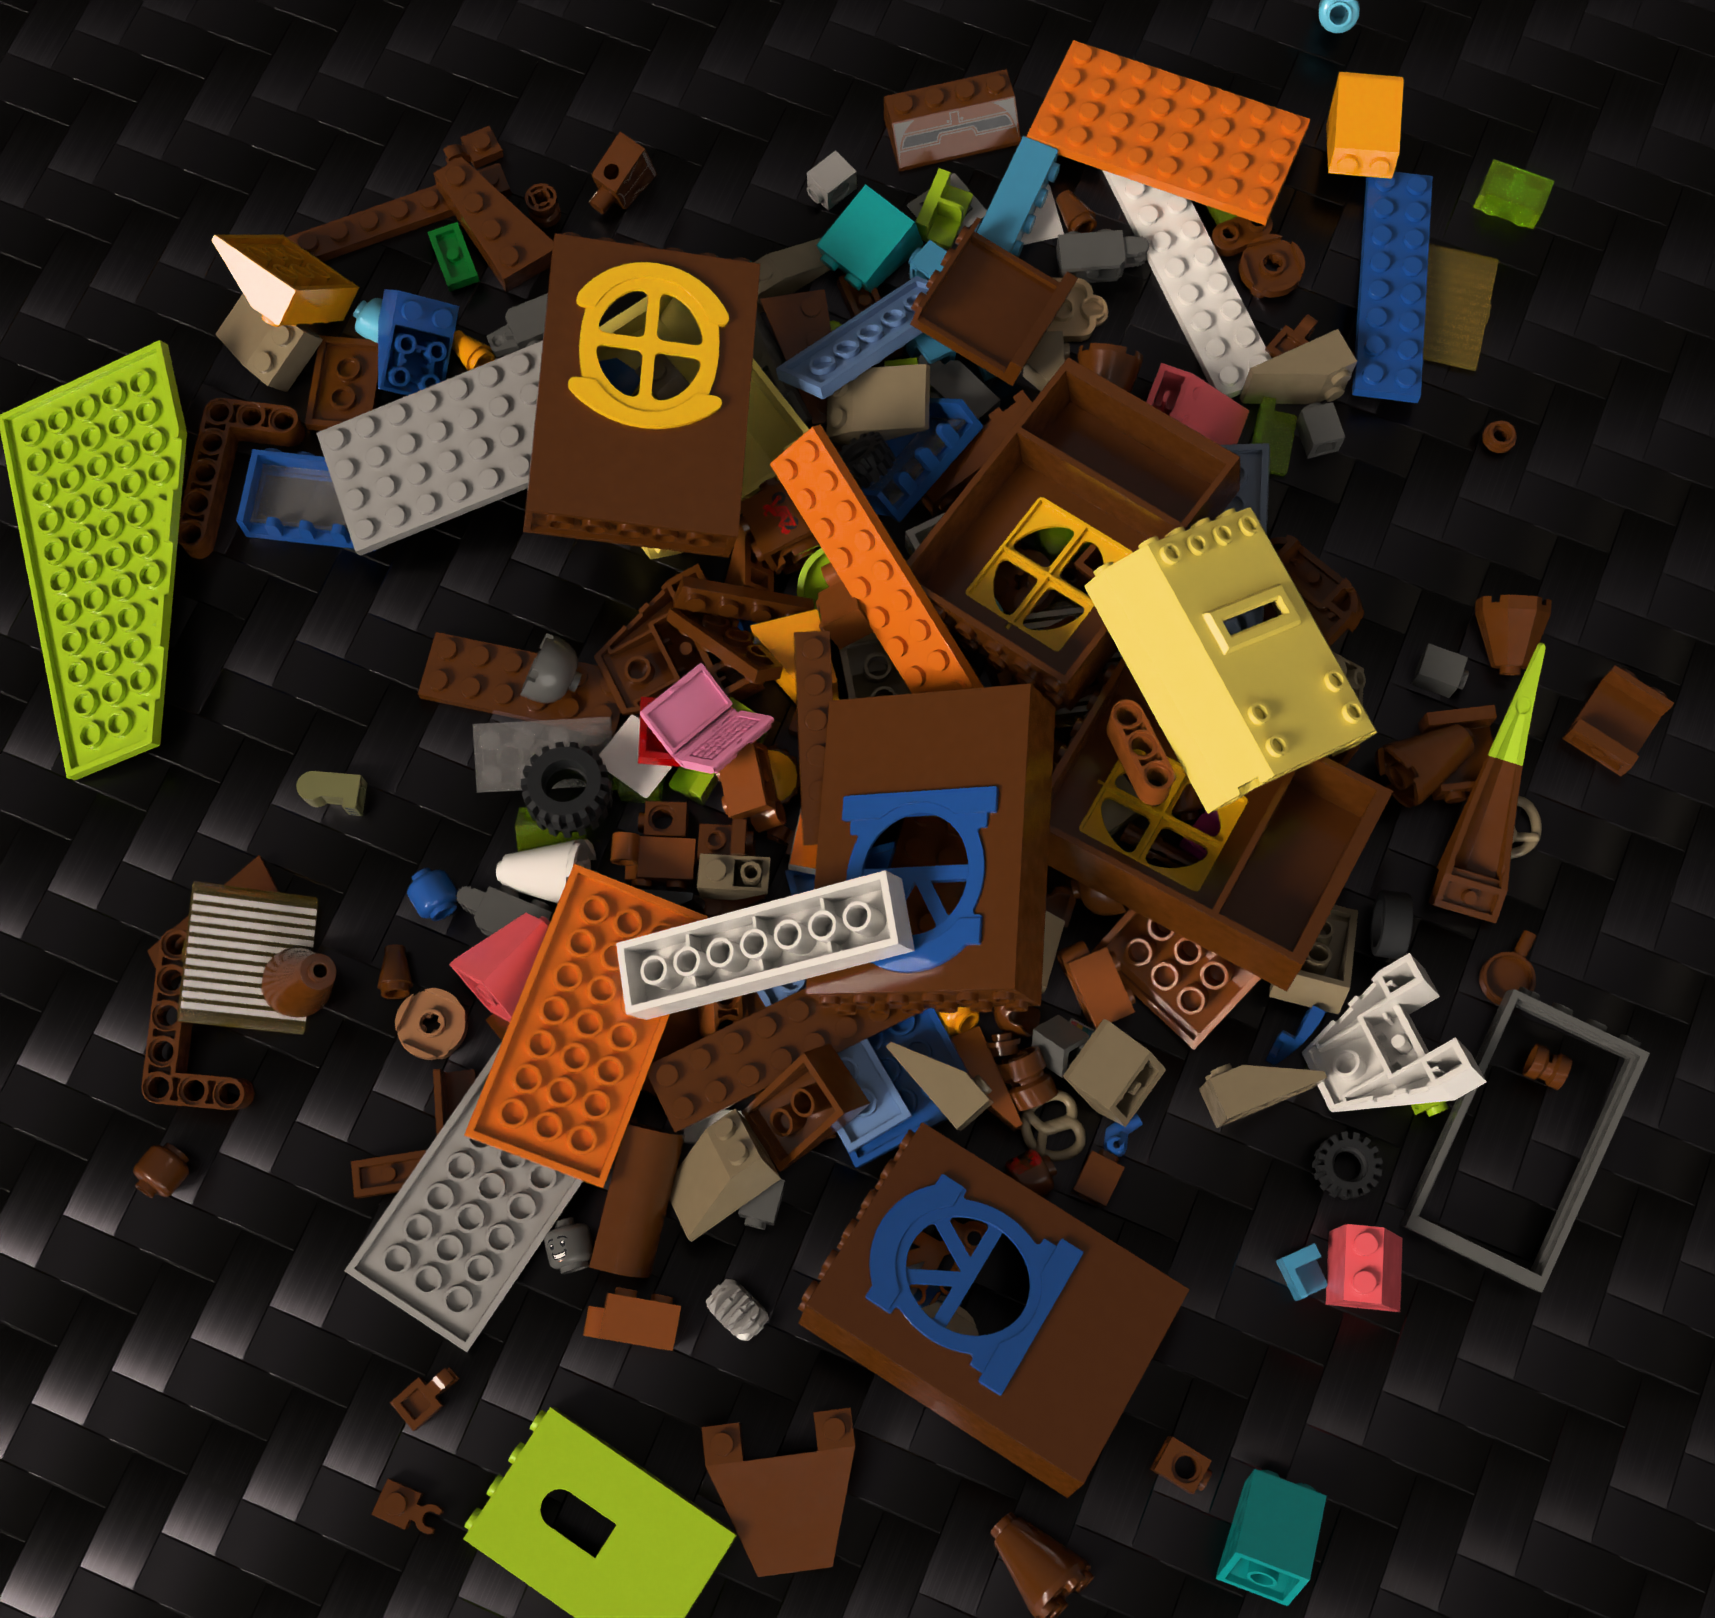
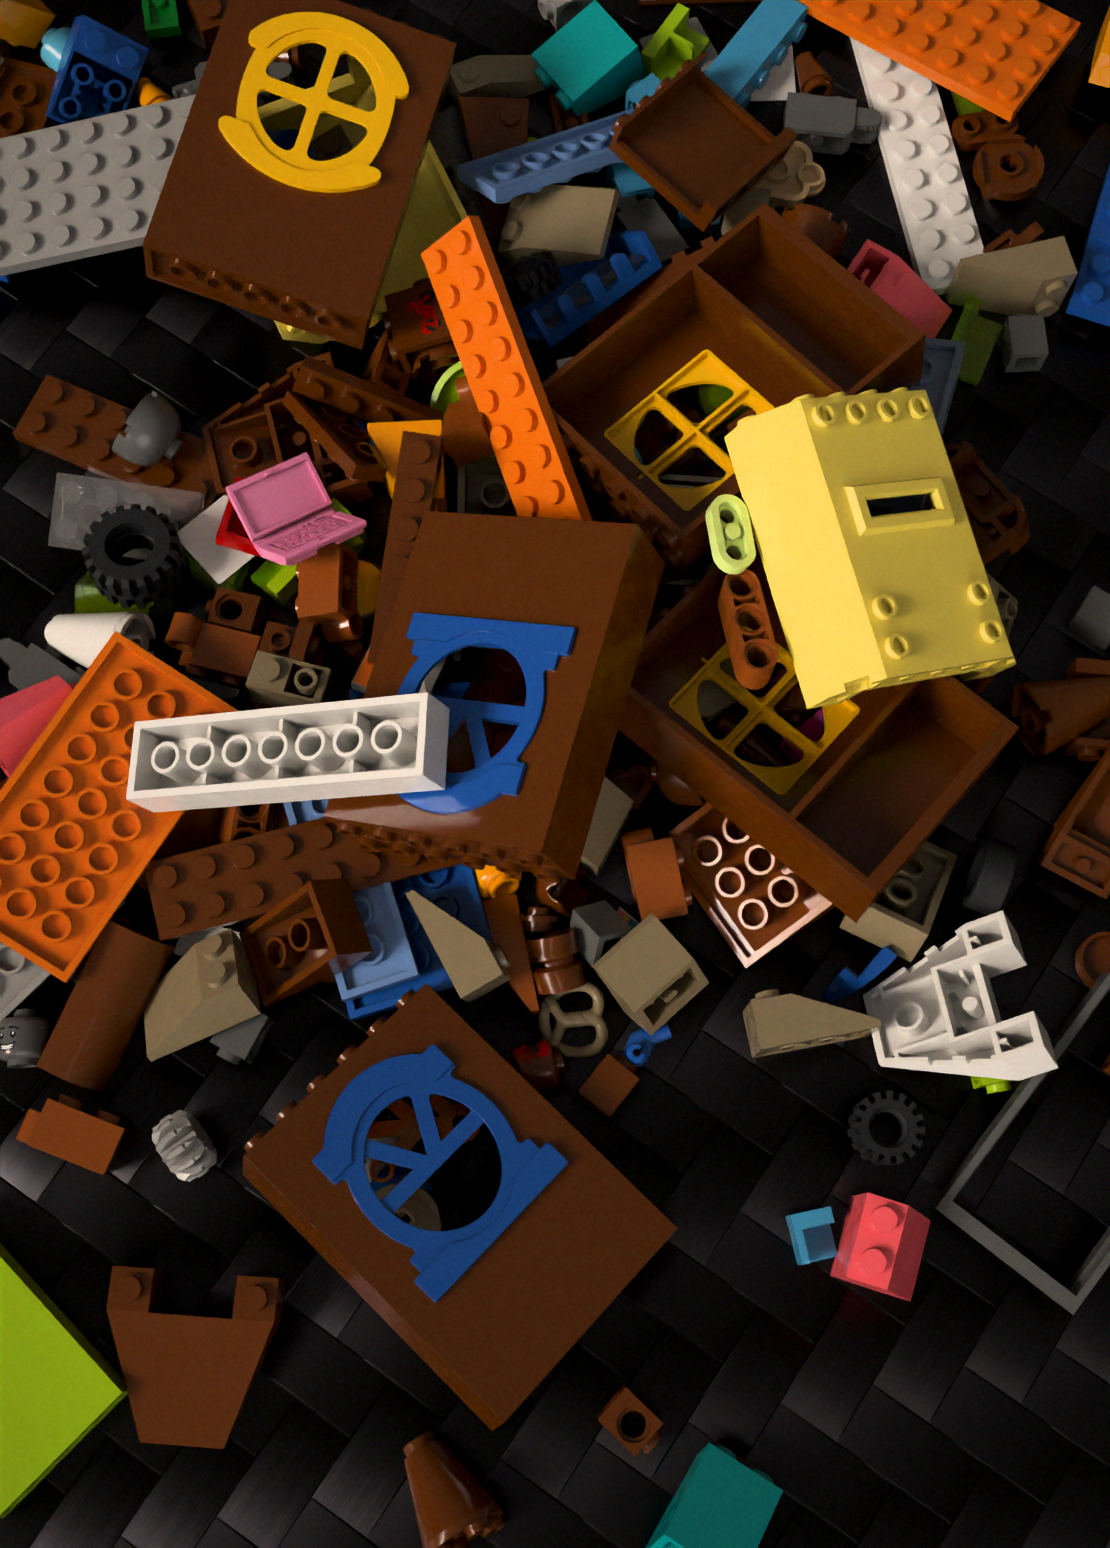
camera: 10 degrees right, 0 degrees up
none -> yellowish green plate [705,494,756,574]

